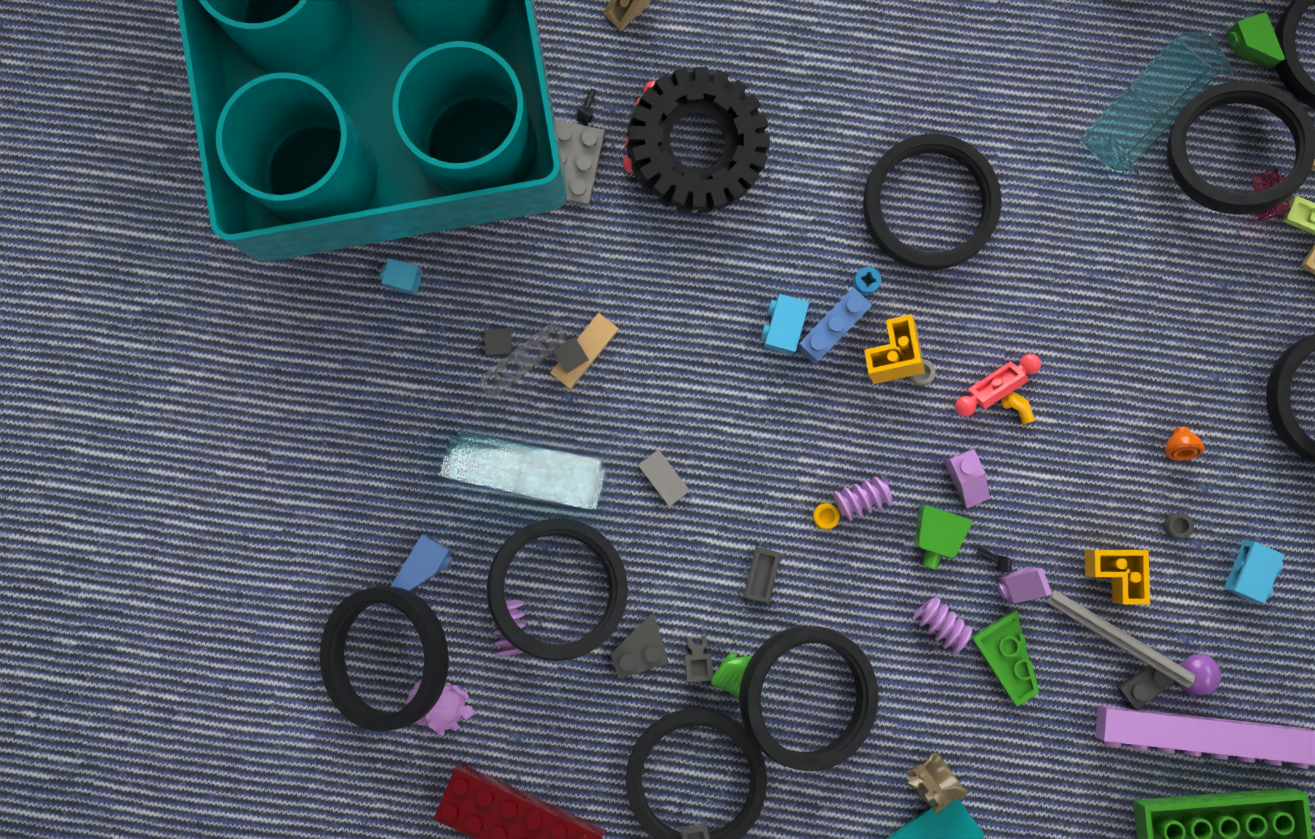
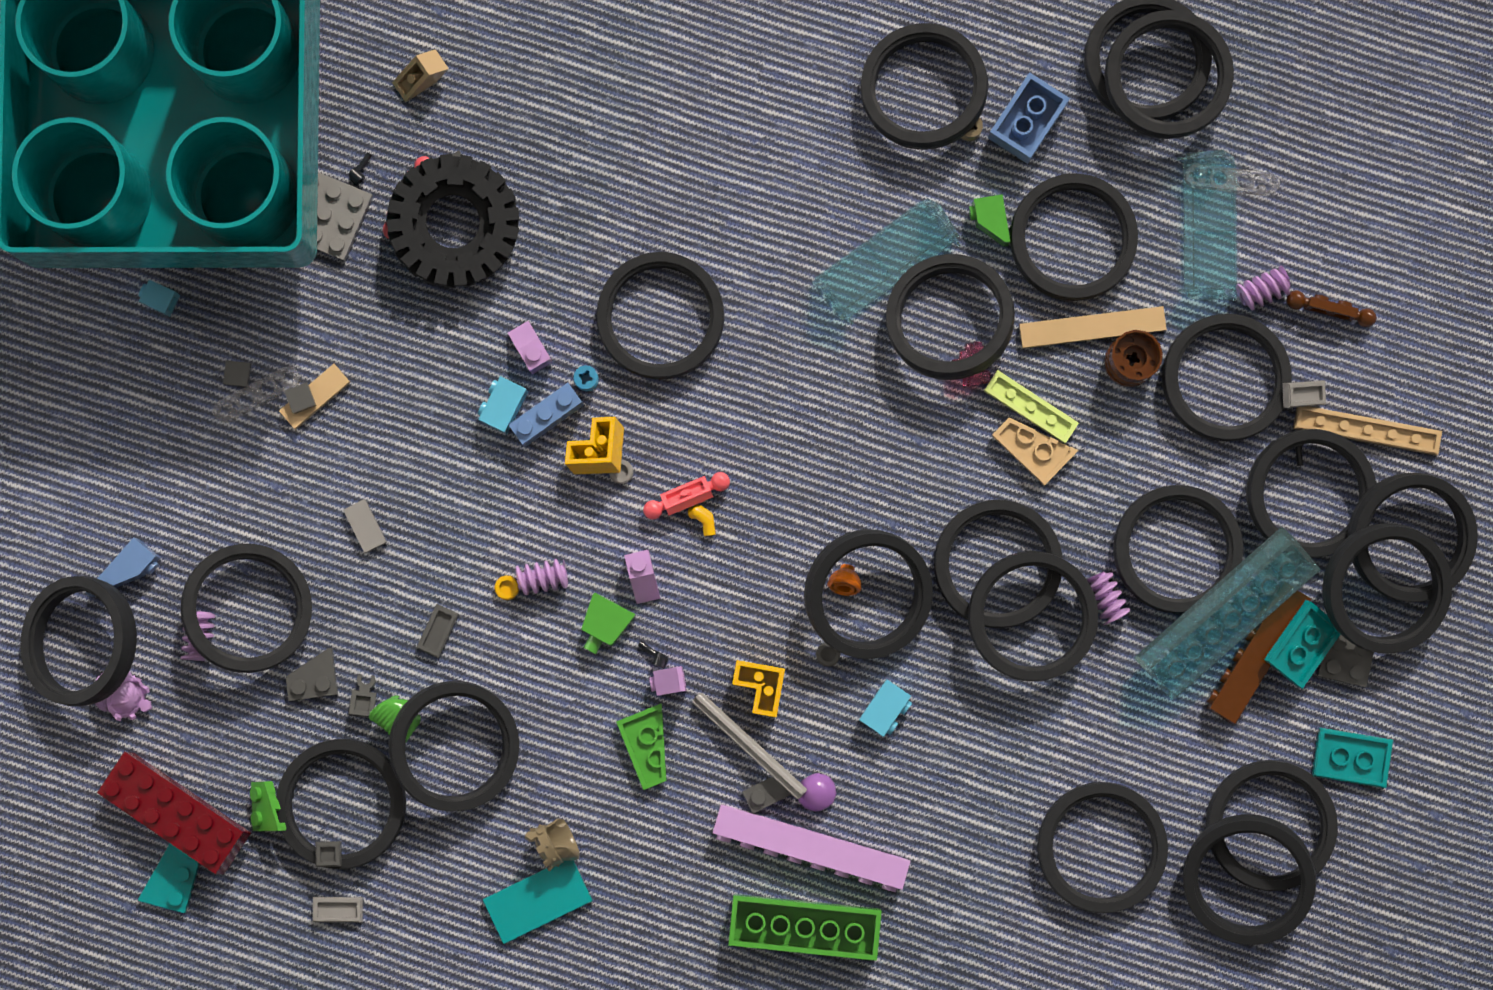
camera: 10 degrees right, 0 degrees up
clear light blue piece [438,430,607,512] -> none
lavender piece [913,597,972,656] -> none
none -> bright green wing [250,781,286,831]
none -> lavender slope [508,321,553,374]
none -> black tyre [804,529,933,659]

